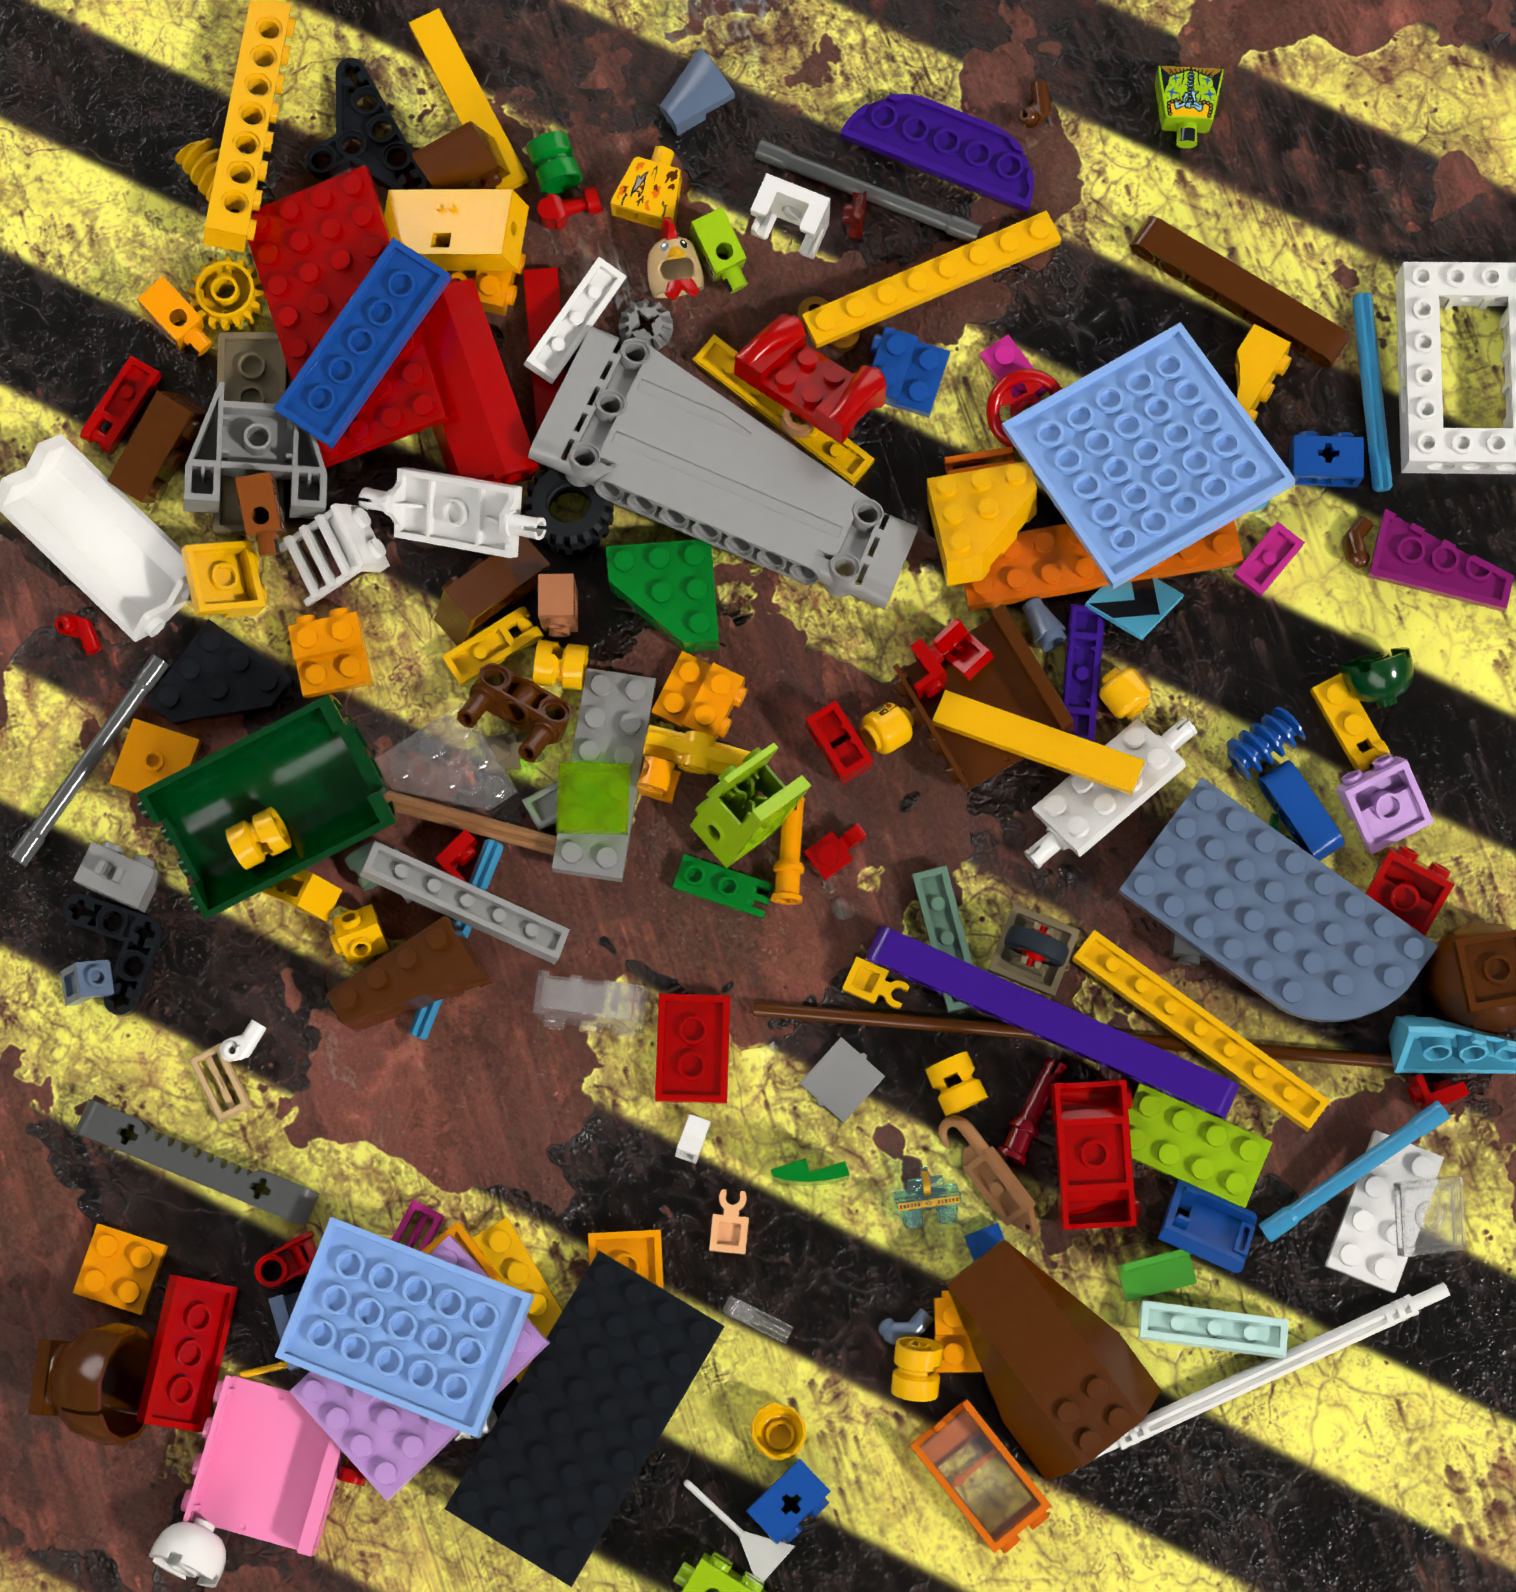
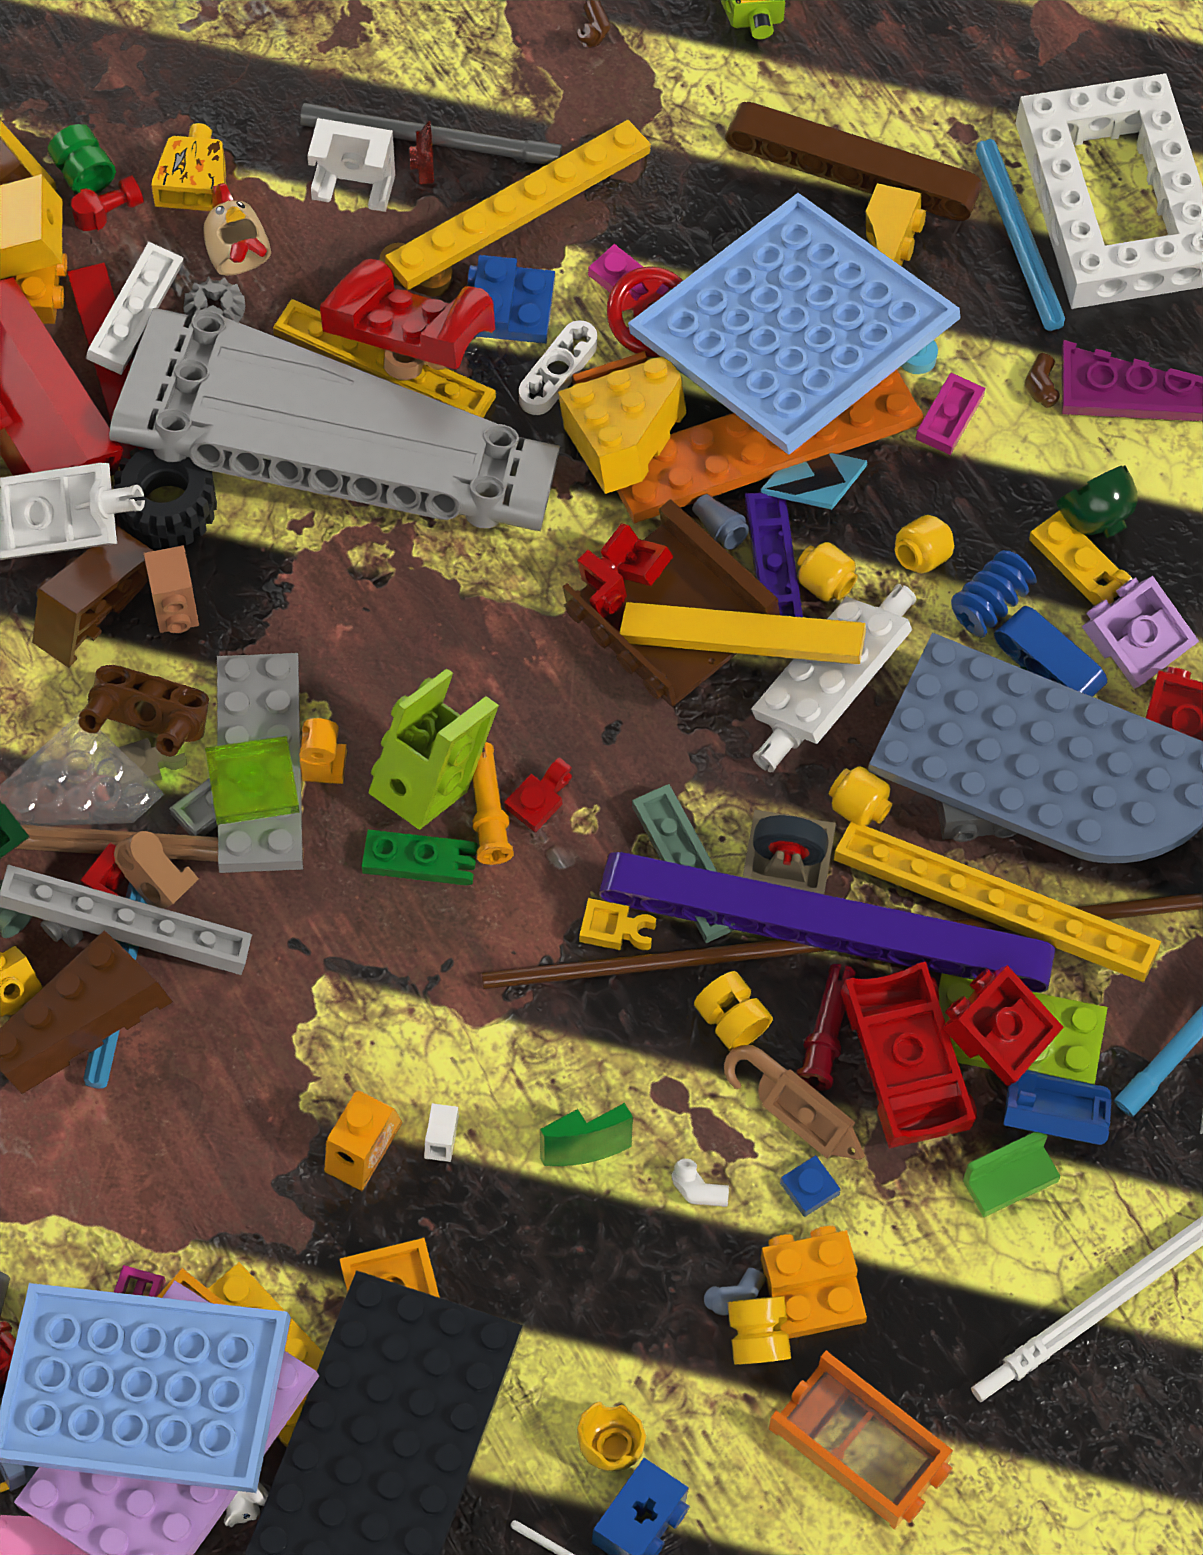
camera: 15 degrees left, 15 degrees down
yellow plate [442,606,544,688] -> none
yellow wheel [533,639,589,691] -> none
clear wedge [533,970,649,1038] -> none
green brick [606,539,719,653] -> none
yellow piece [641,725,750,776] -> none
light orange plate [651,651,748,740] -> none
red plate [655,993,731,1104] -> none
sand blue slope [660,48,735,136] -> none
lime torso [688,207,748,294] -> none
light nougat plate [709,1189,749,1255] -> none
clear piece [721,1295,794,1344] -> none
light grey piece [799,1037,885,1123] -> none
red brick [805,700,873,786] -> none
dark purple plate [840,94,1034,213] -> none
yellow head [860,702,914,755] -> none
clear light blue hips [893,1166,962,1229] -> none
reddish brown wedge [945,1239,1162,1481] -> none
light aqua hinge [1138,1300,1289,1359] -> none
blue brick [1288,431,1364,488] -> none
none -> medium nougat leg [114,831,199,909]
none -> light orange torso [324,1090,402,1191]
none -> white beam [519,320,597,415]
none -> white arm [671,1159,729,1207]
none -> yellow head [829,766,893,826]
none -> yellow head [895,515,954,574]
none -> red plate [942,965,1064,1086]

